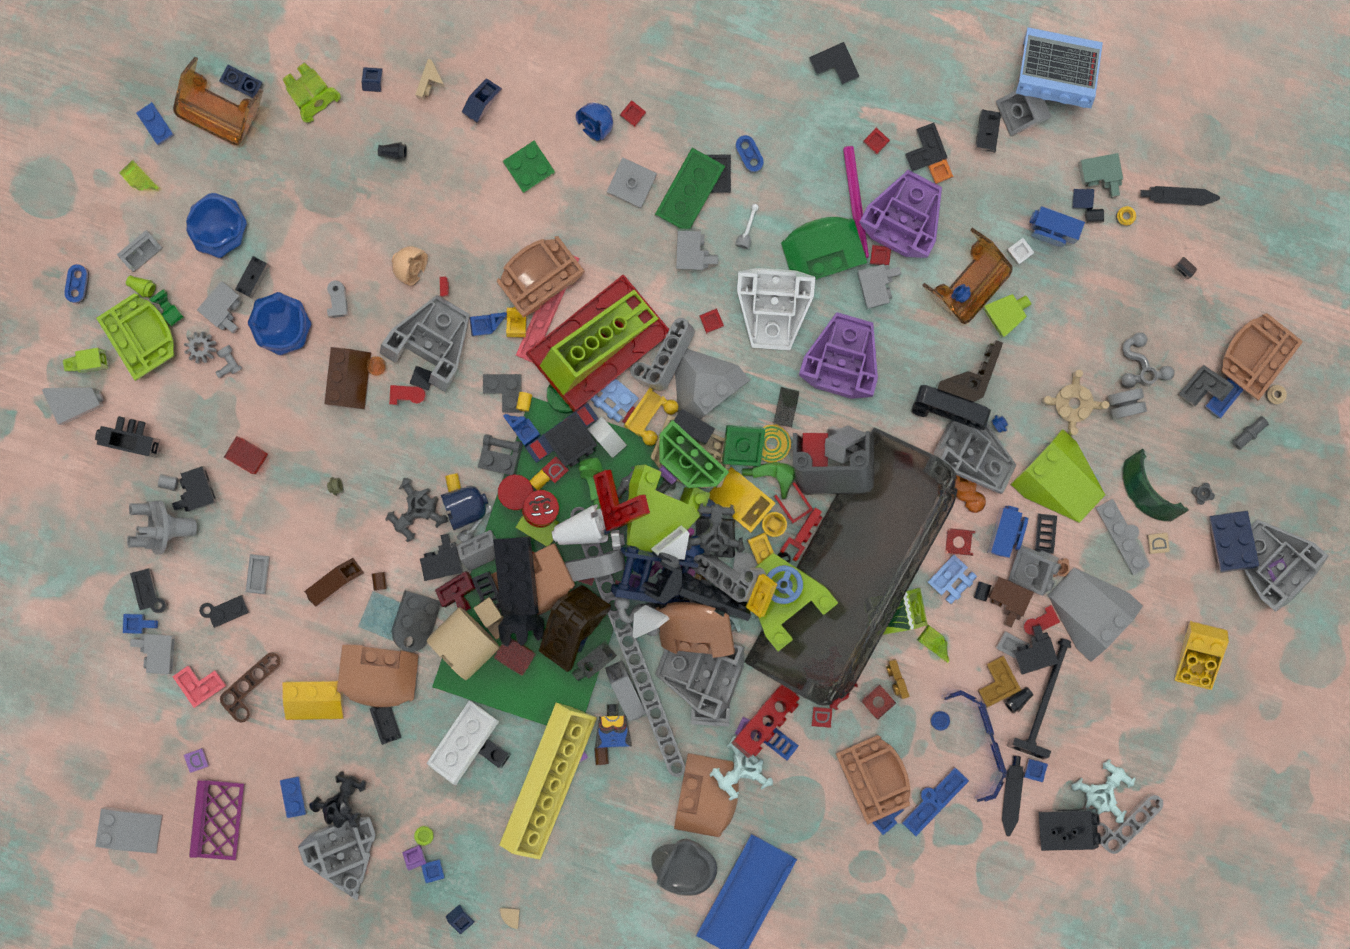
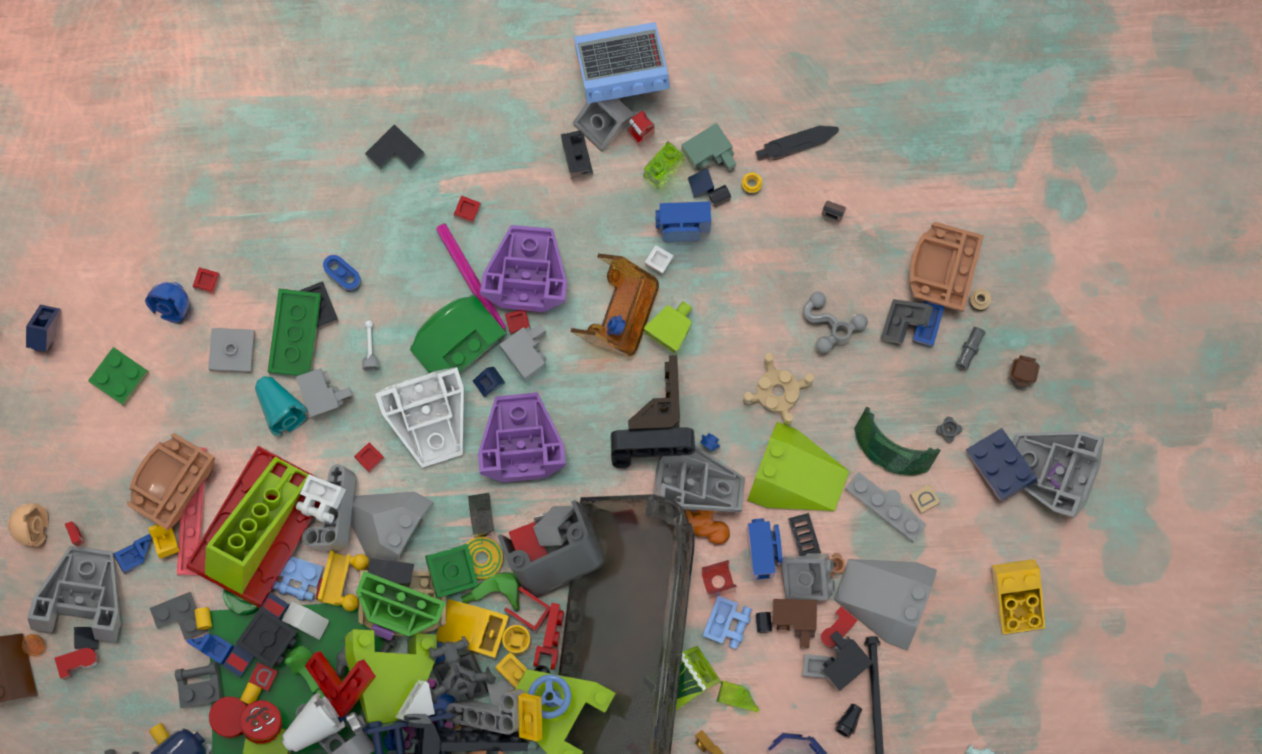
camera: 25 degrees left, 10 degrees down
black tile [905,123,948,172] -> none
orange tile [928,159,953,184] -> none
pearl gold plate [978,656,1021,708] -> none
light grey wheel [1108,388,1147,419] -> none
none -> teal cone [255,376,308,436]
none -> white plate [296,474,346,523]
none -> dark blue slope [472,366,505,397]
none -> red leg [627,111,655,145]
none -> clear neon green hips [643,141,684,189]
none -> reddish brown head [1010,355,1040,387]

